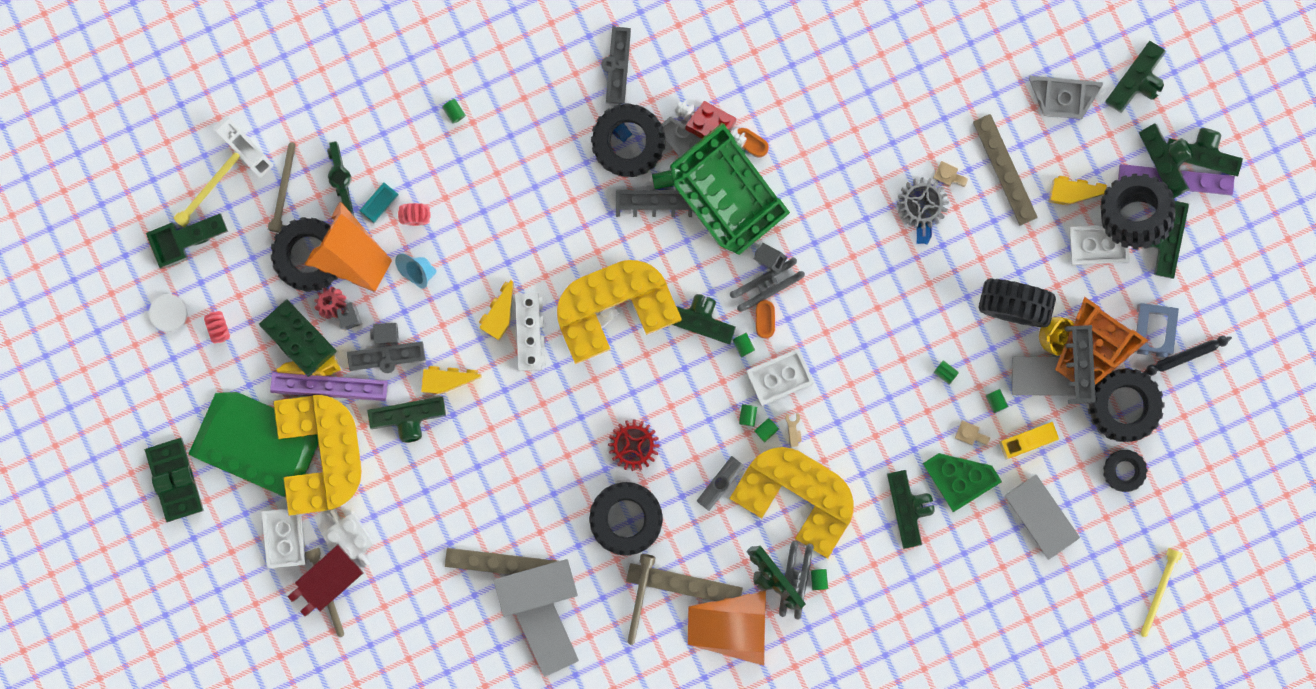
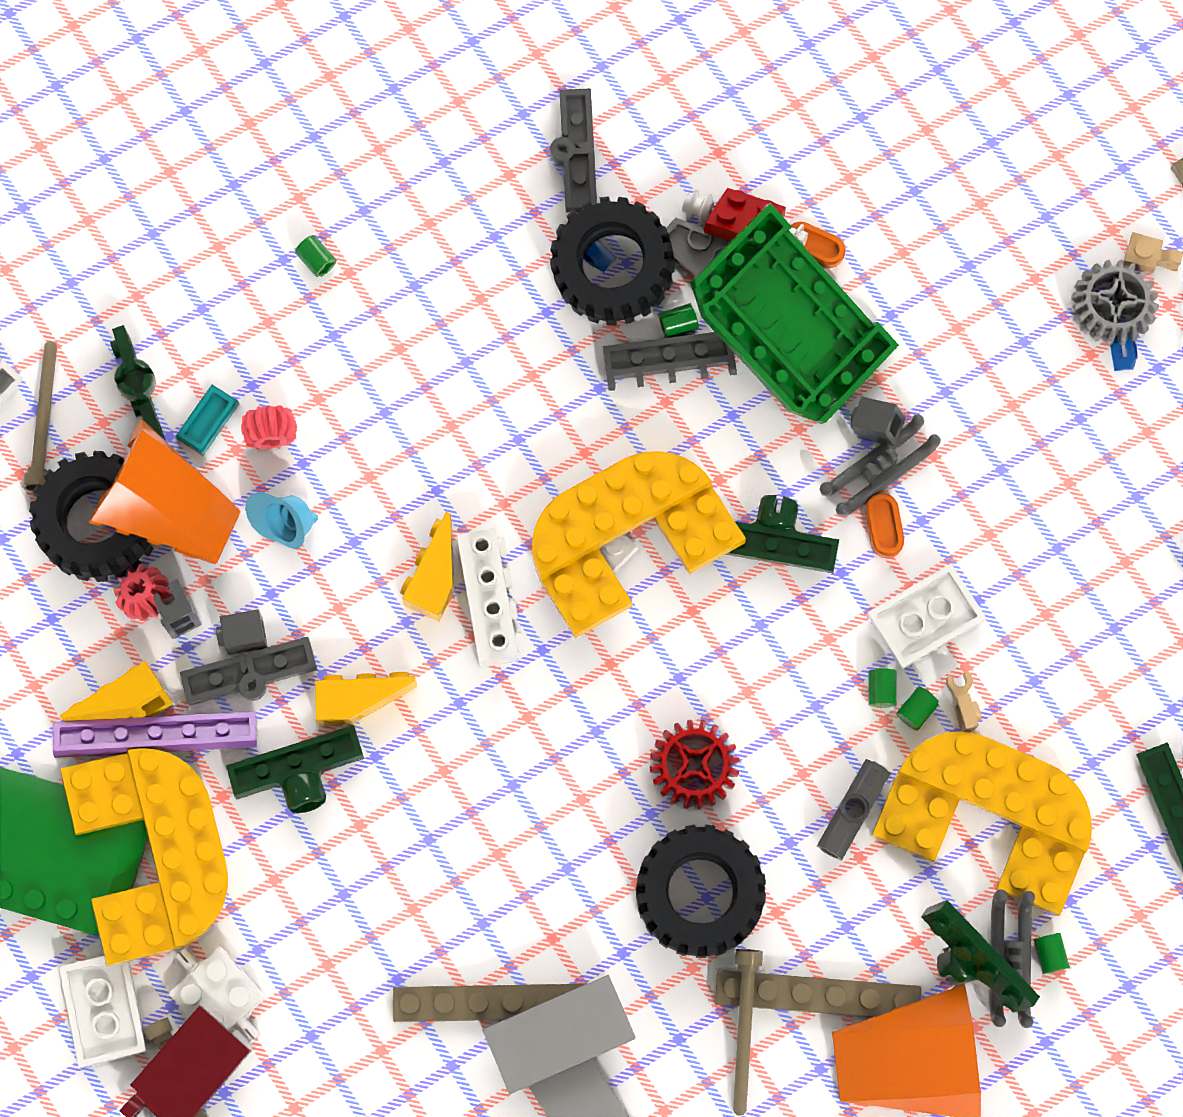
camera: 15 degrees left, 10 degrees down
dark green plate [258,299,337,377] -> none
green piece [732,332,755,358] -> none

